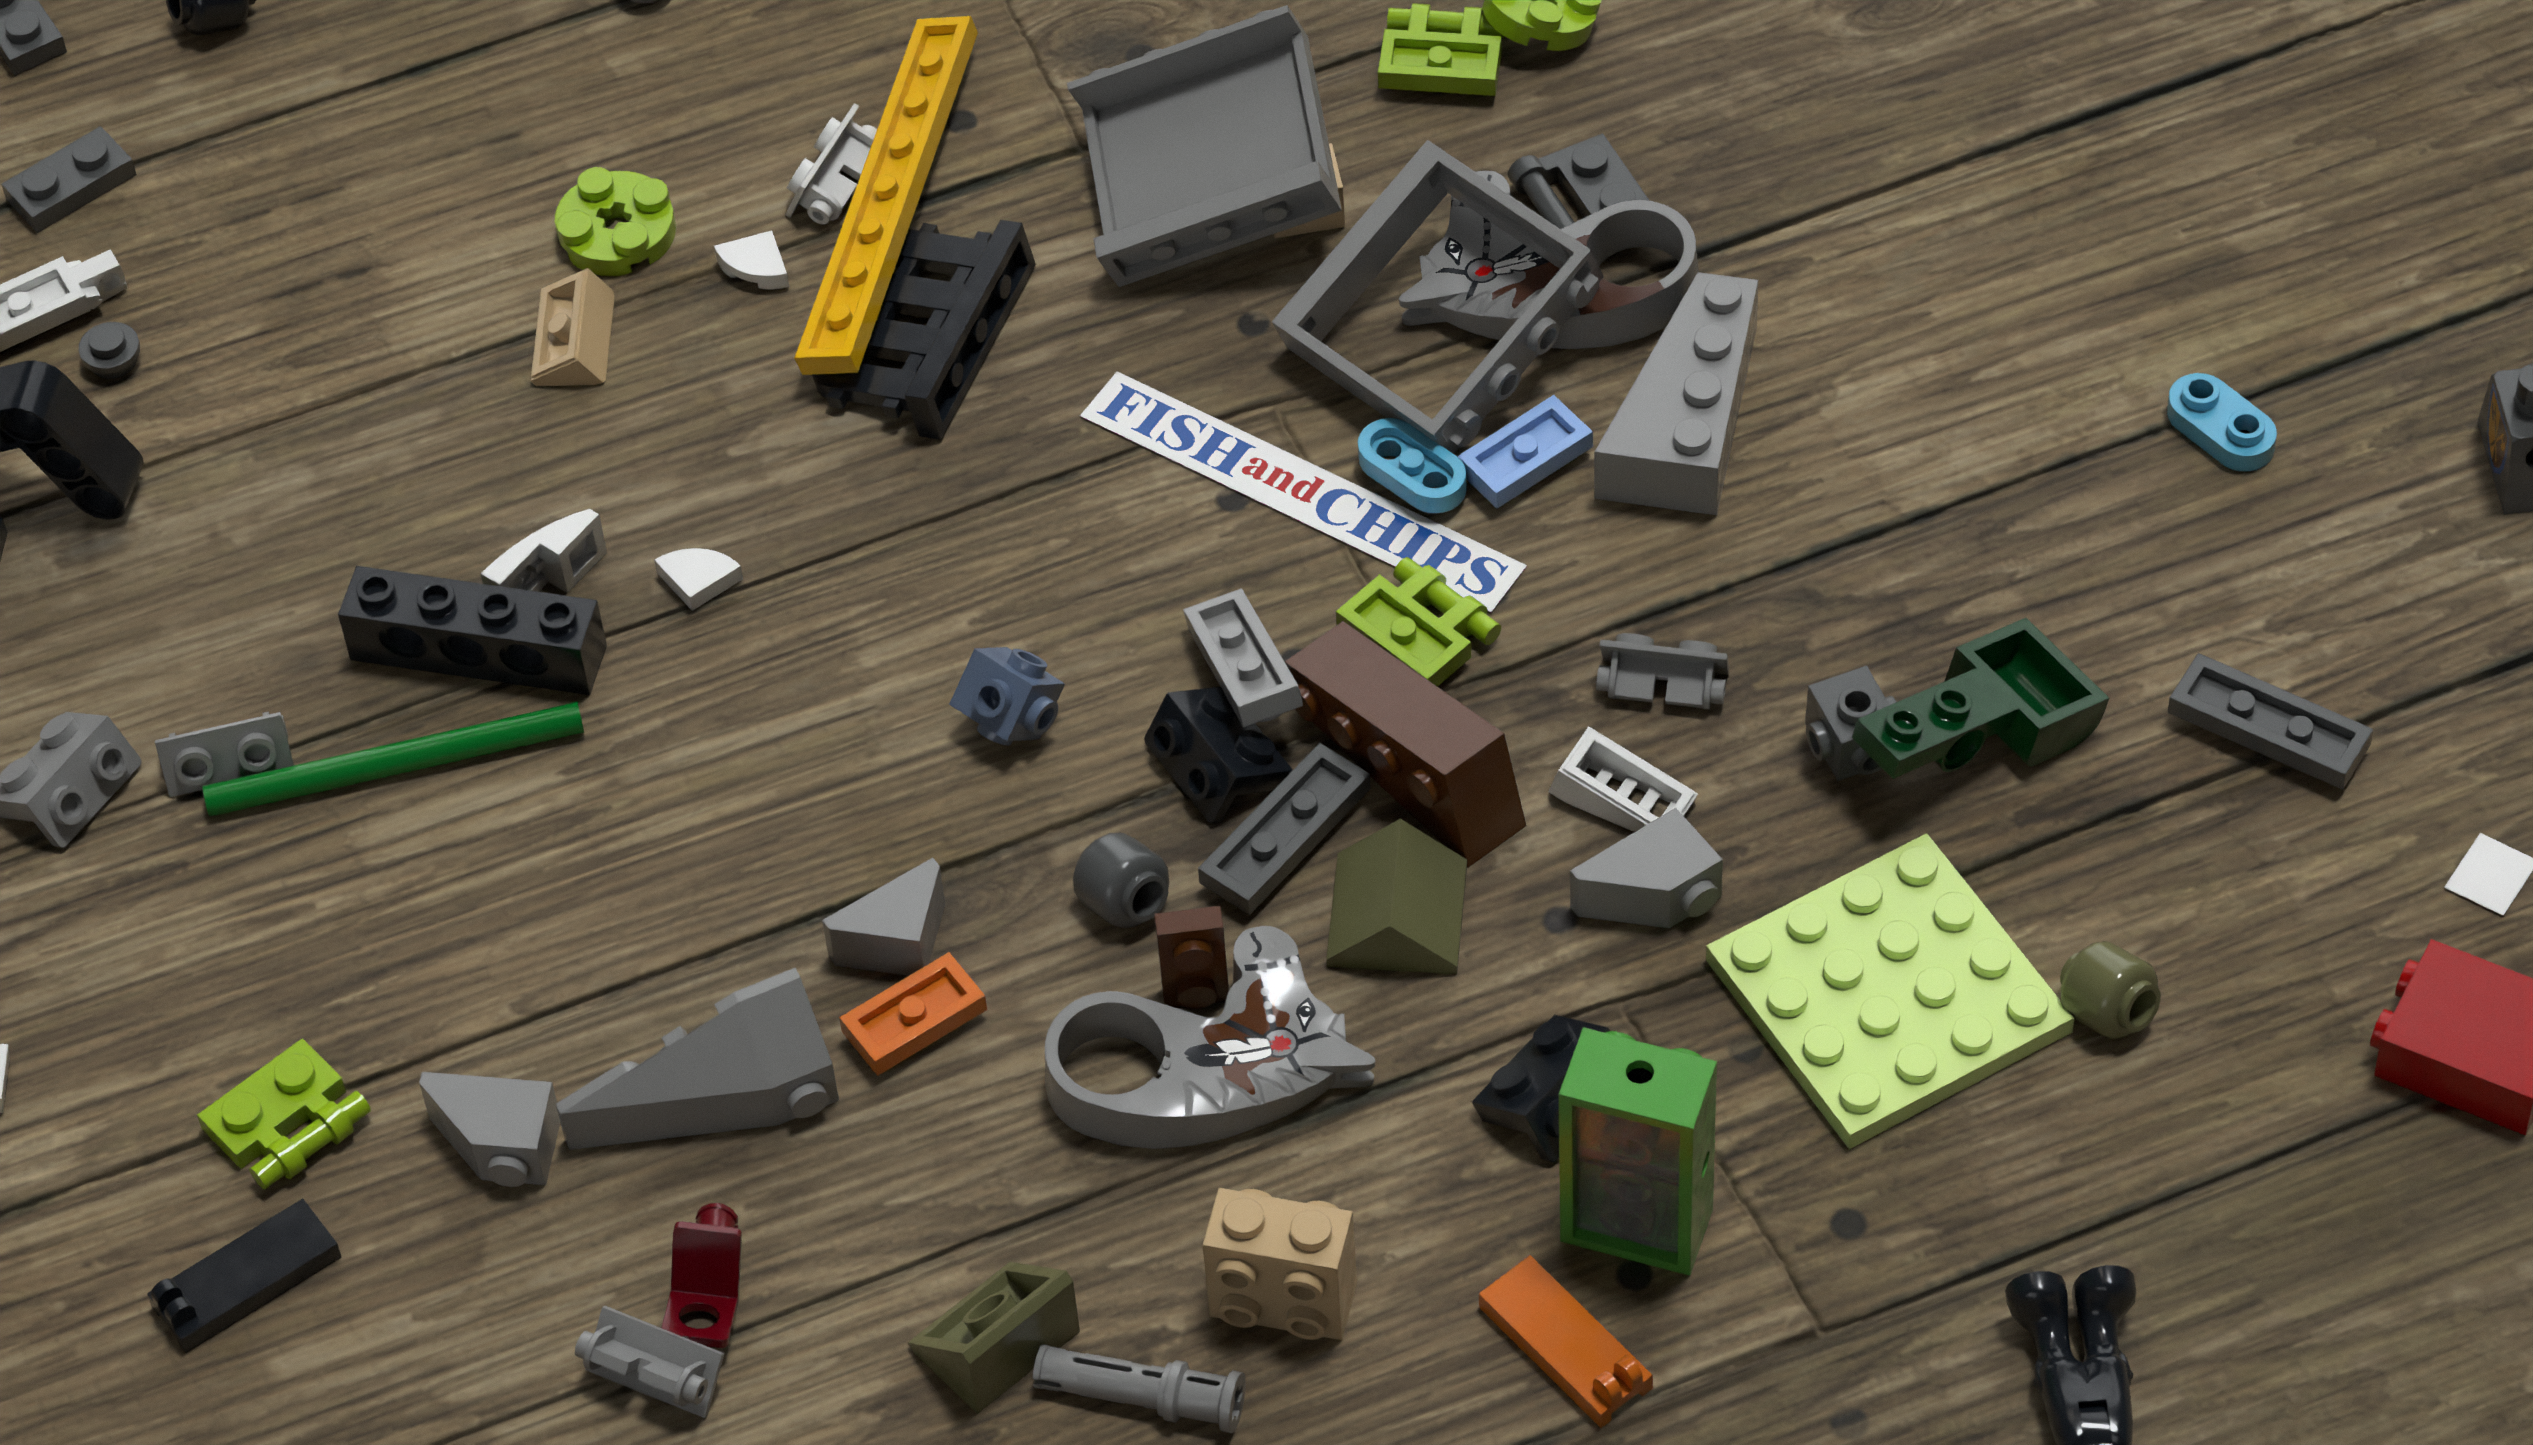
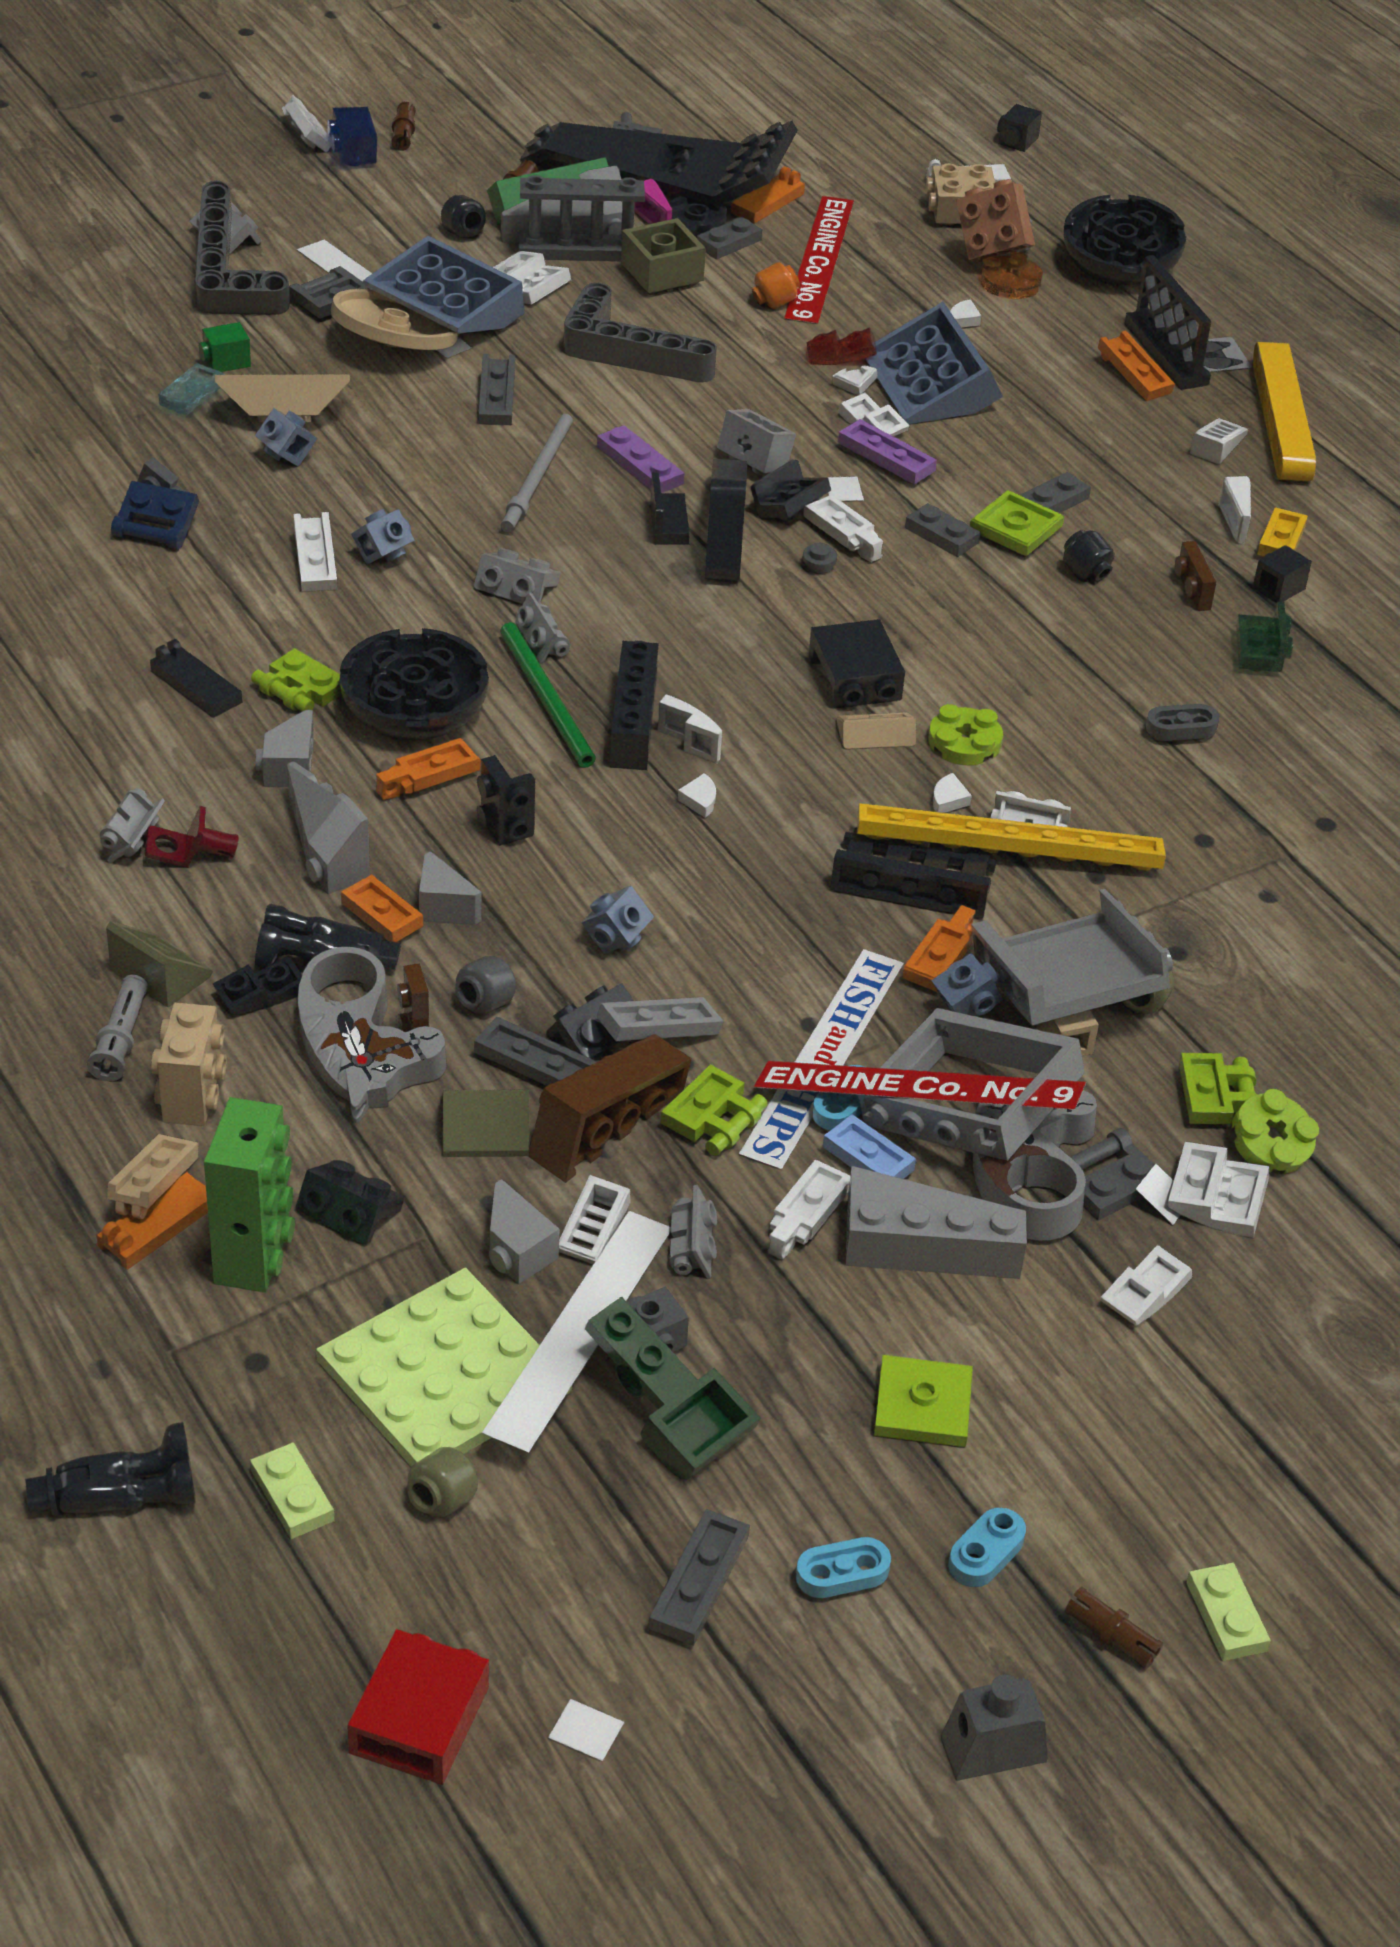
camera: 75 degrees right, 10 degrees down
none -> tan hinge [107,1134,198,1219]
none -> black slope [213,955,302,1014]
none -> yellowish green plate [250,1442,334,1539]
none -> black piece [255,904,401,970]
none -> black brick [340,628,489,740]
none -> orange hinge [376,738,481,800]
none -> black bracket [477,755,535,846]
none -> white sticker [482,1211,671,1453]
none -> red sticker [754,1061,1086,1110]
none -> white hinge [768,1160,850,1260]
none -> medium azure plate [796,1537,891,1598]
none -> black panel [808,619,905,709]
none -> lime plate [874,1355,973,1447]
none -> orange hinge [902,905,976,992]
none -> sand blue brick [931,953,1003,1017]
none -> lime plate [970,490,1064,556]
none -> reddish brown pin [1065,1587,1163,1669]
none -> white slope [1101,1245,1192,1326]
none -> white sticker [1136,1164,1181,1225]
none -> white slope [1168,1142,1269,1238]
none -> yellowish green plate [1186,1562,1271,1661]

